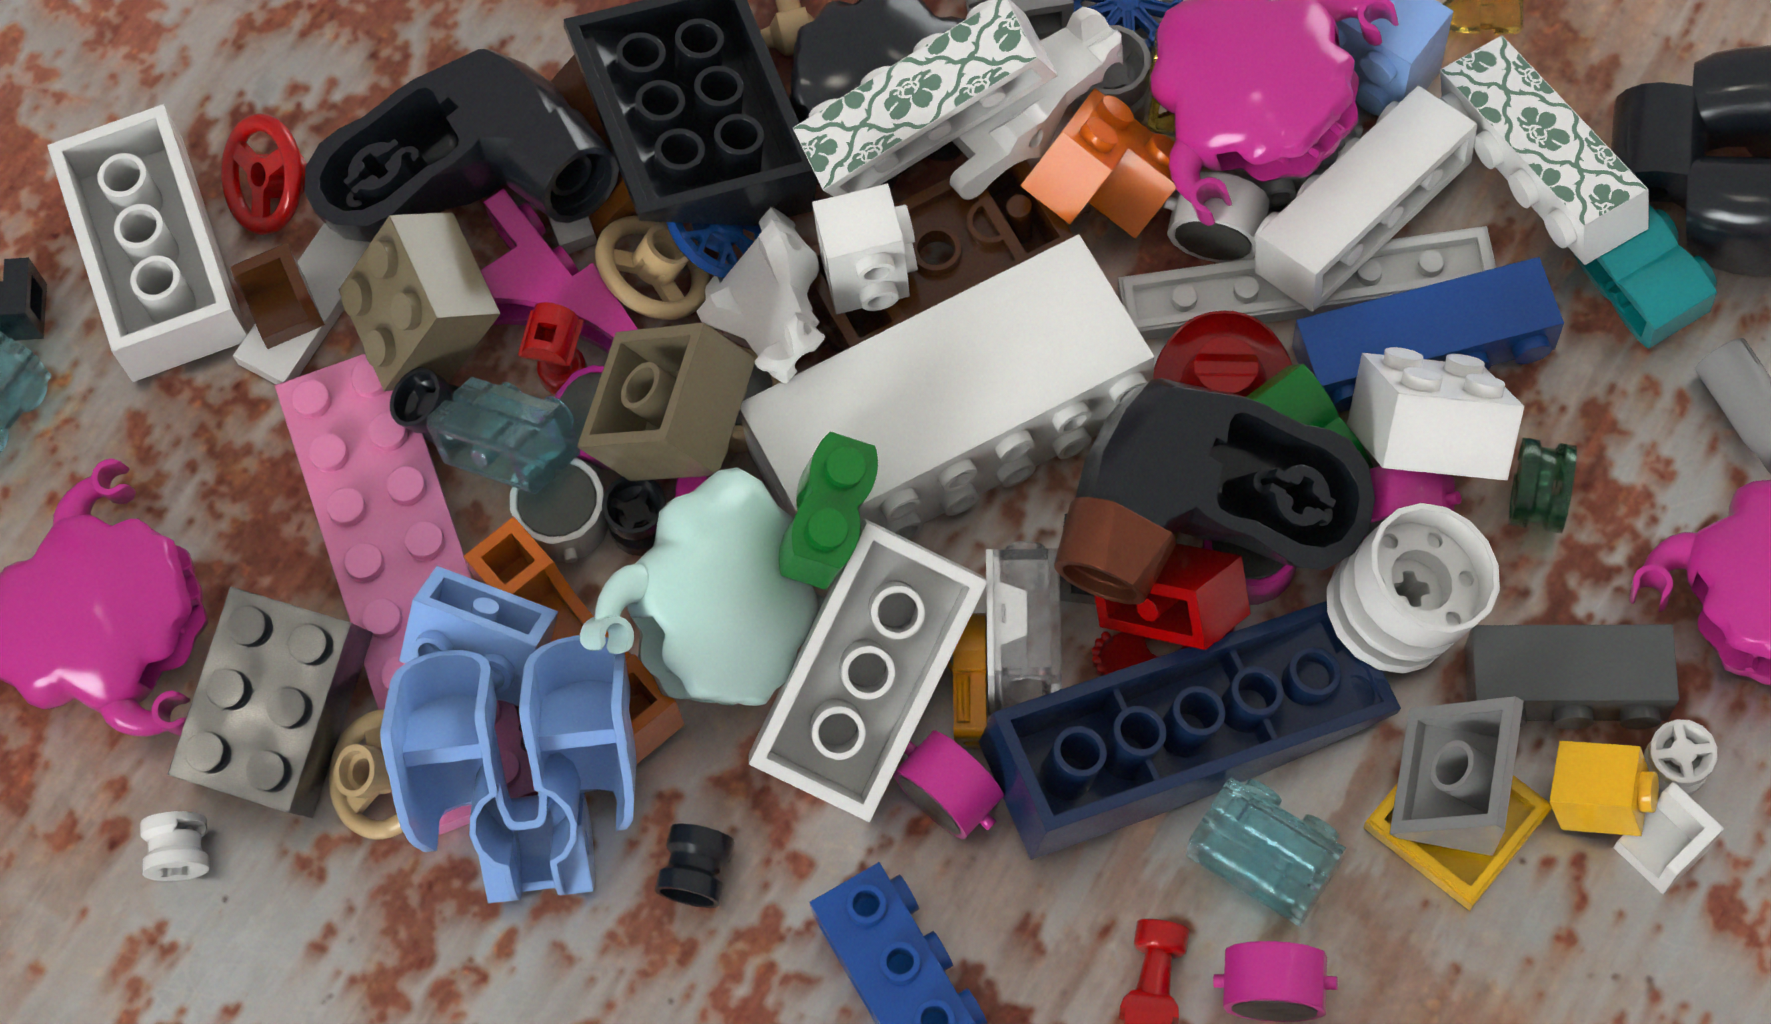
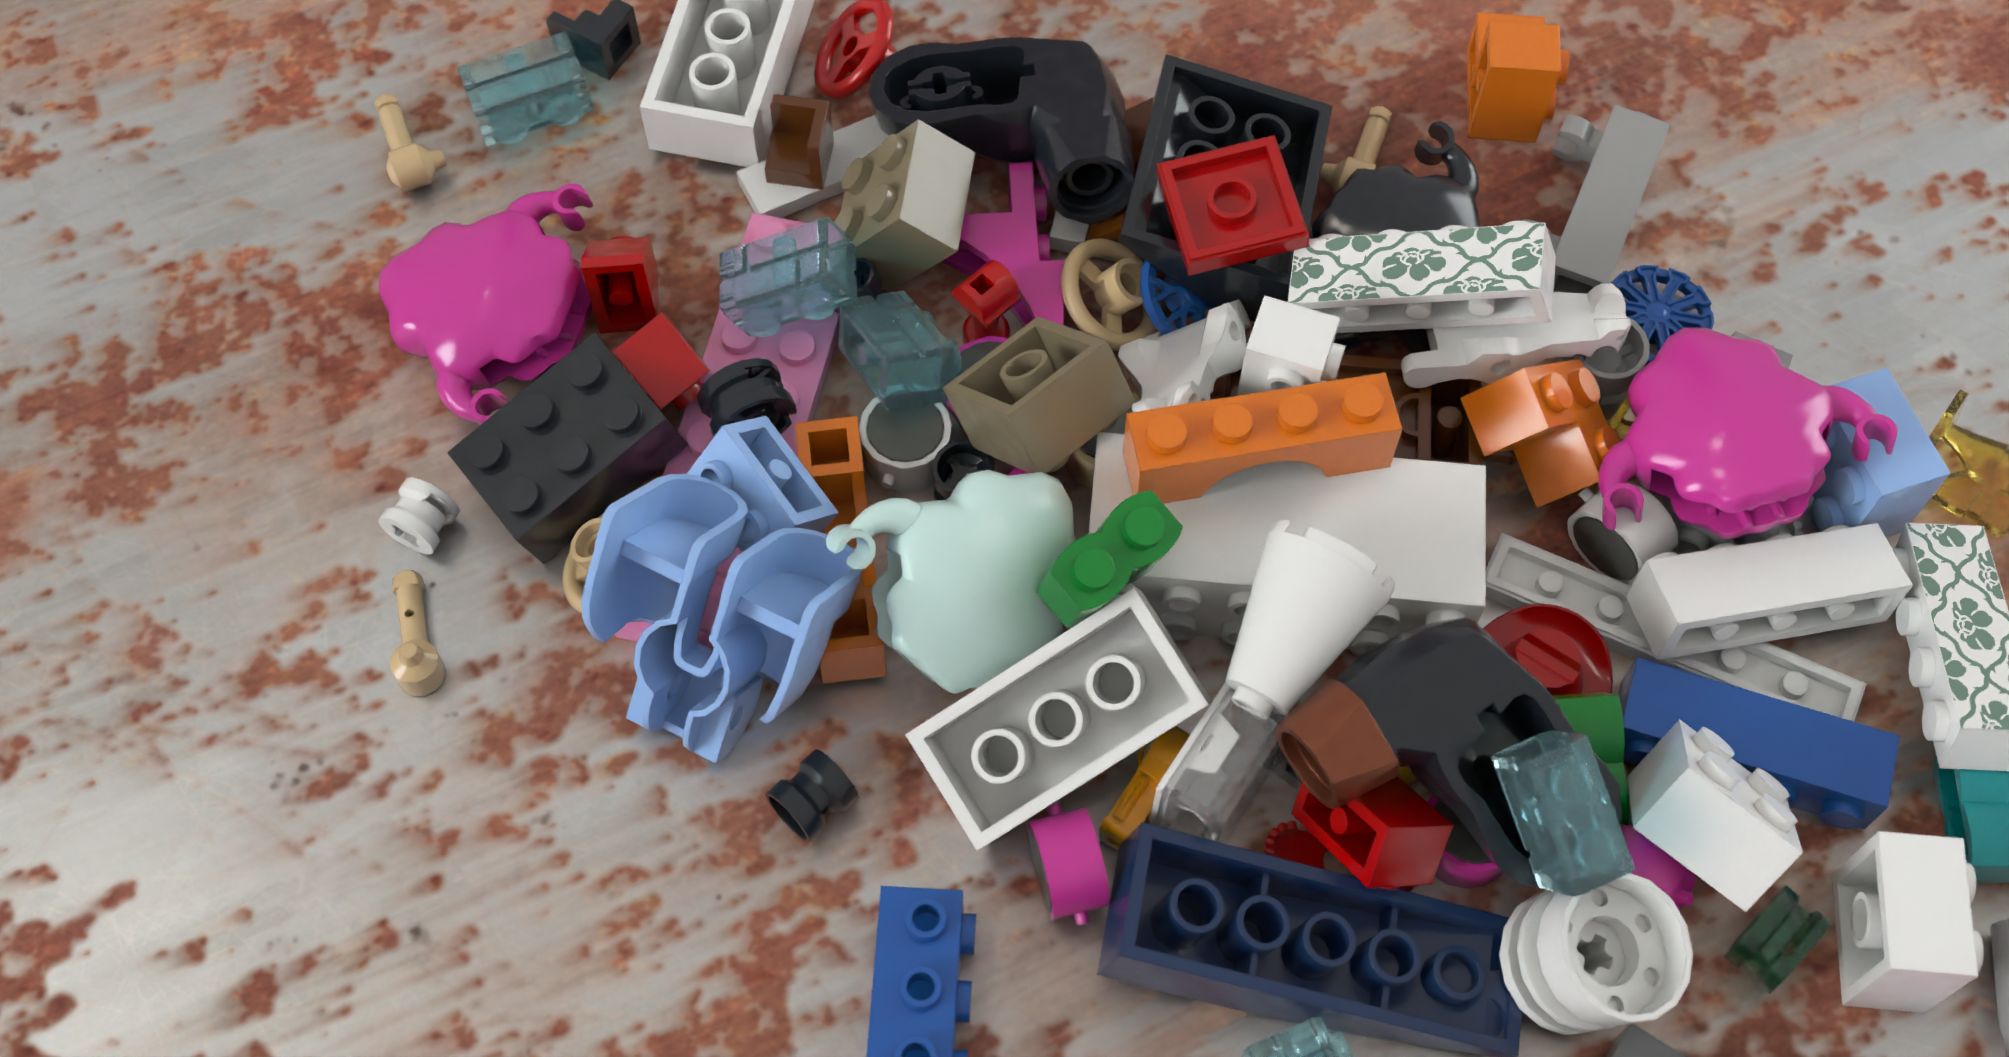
camera: 25 degrees right, 5 degrees down
none -> tan piece [390,570,445,696]
none -> red slope [581,236,659,334]
none -> red slope [612,312,710,411]
none -> black wheel [697,358,797,437]
none -> clear light blue brick [719,217,857,337]
none -> orange arch [1122,372,1402,504]
none -> red tile [1156,135,1309,276]
none -> white cone [1225,519,1395,720]
none -> clear light blue brick [1491,730,1635,897]
none -> white brick [1832,831,1984,1013]

